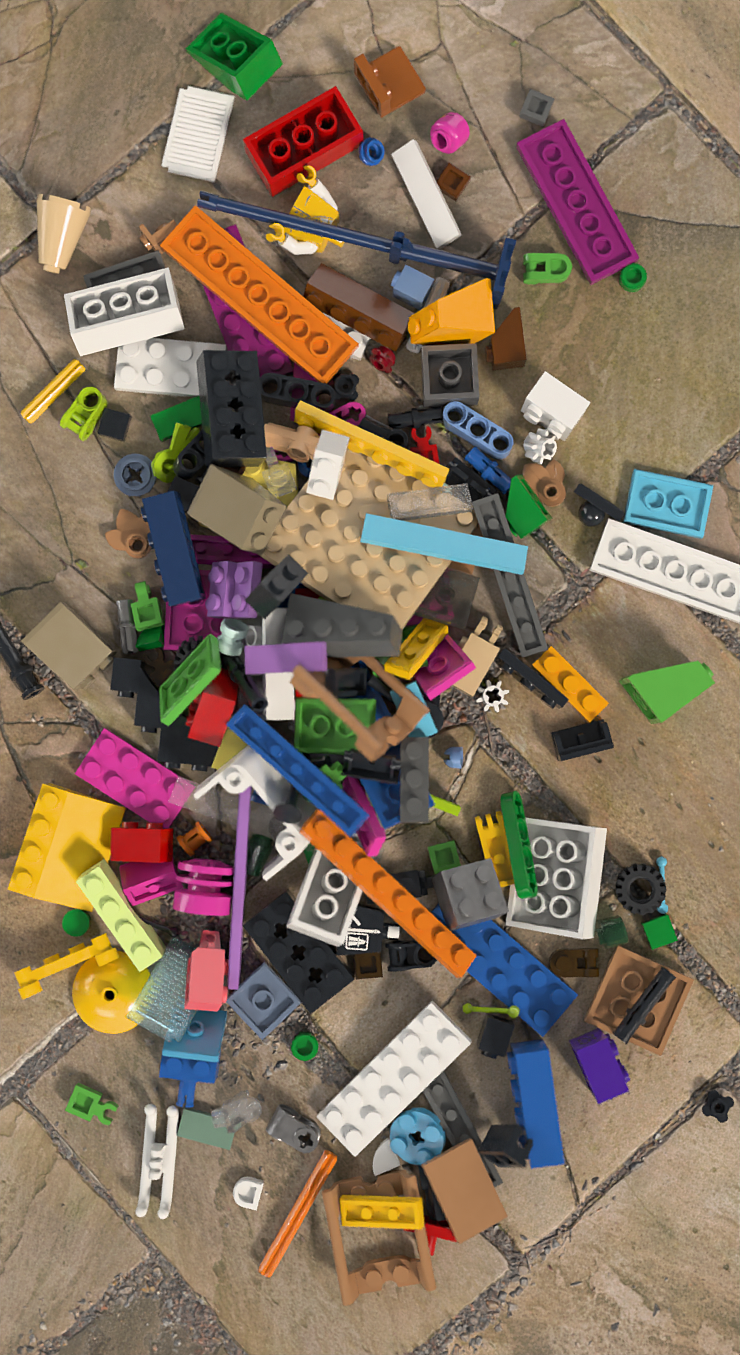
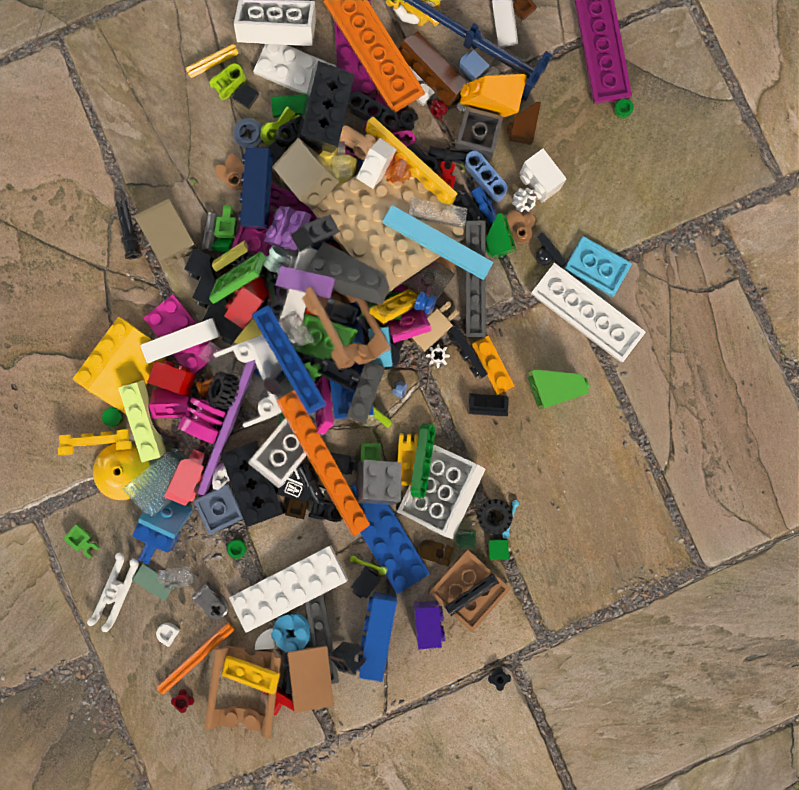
camera: 15 degrees right, 0 degrees up
clear green cone [247,833,274,876] -> none
bright green plate [523,253,572,284] -> none
none -> white tile [140,318,220,363]
none -> dark red plate [171,689,195,713]
none -> black tyre [207,371,239,409]
none -> light yellow tile [212,240,248,271]
none -> white tile [212,463,230,490]
none -> clear hips [279,311,314,349]
none -> black pin [296,462,325,503]
none -> clear orange tile [386,158,412,184]
none -> blue wheel [414,291,437,315]

